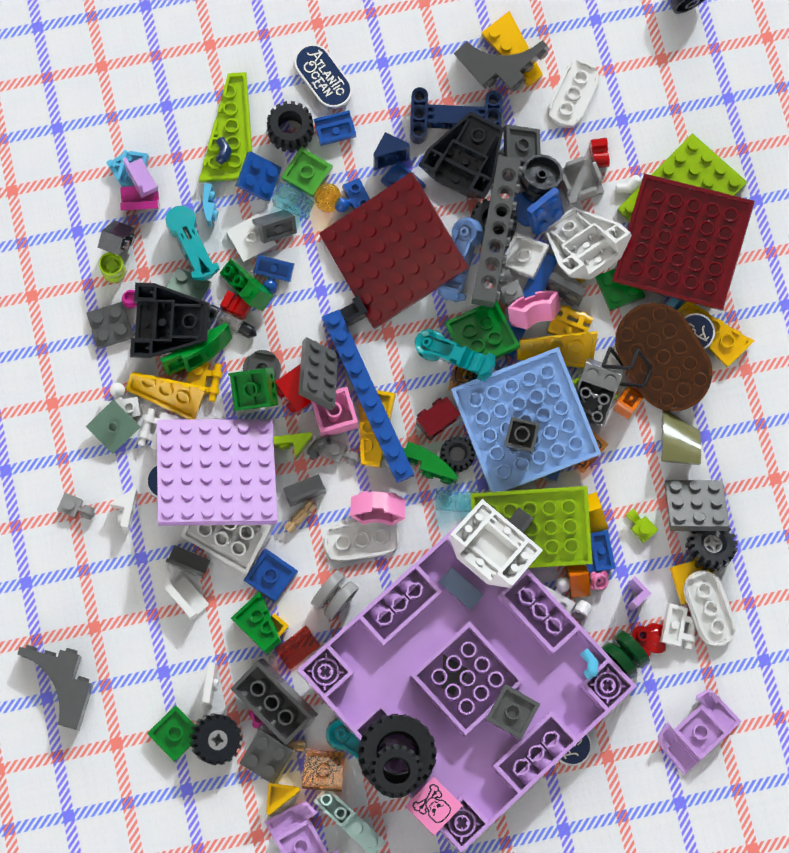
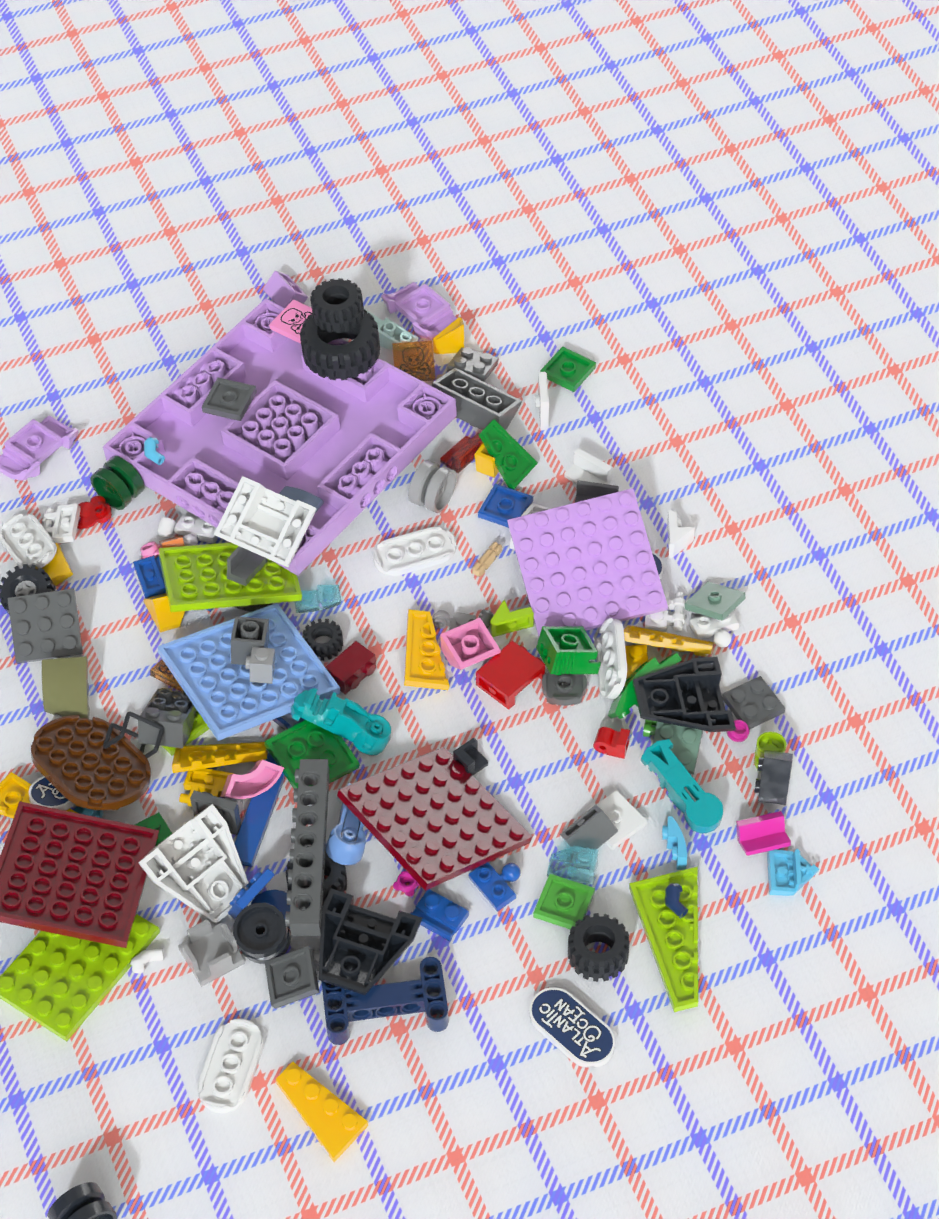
camera: 175 degrees right, 25 degrees down
dark grey arch [17,645,93,731] -> none
light grey plate [57,493,96,520] -> none
lavender panel [123,157,158,198] -> none
black wheel [189,713,242,765] -> none
piece [209,304,257,338] -> none
green slope [220,258,274,311] -> none
blue plate [235,151,282,202] -> none
blue plate [253,255,295,294] -> none
dark grey panel [283,474,326,507] -> none
dark grey plate [298,337,338,411] -> none
blue plate [314,110,356,146] -> none
clear yellow wheel [314,183,341,213] -> none
blue plate [322,309,414,483] -> none
bright pink brick [350,491,406,526] -> none
dark blue slope [373,132,410,171] -> none
green slope [403,442,458,485] -> none
dark grey arch [454,40,549,92] -> none
light grey plate [500,269,525,305] -> none
white plate [502,232,550,280] -> none
red leg [589,138,610,168] -> none
orange slope [613,387,643,420] -> none
lime plate [626,509,658,543] -> none
lavender panel [627,577,652,611] -> none
none -> light grey brick [246,647,275,684]
none -> white tile [596,618,627,700]

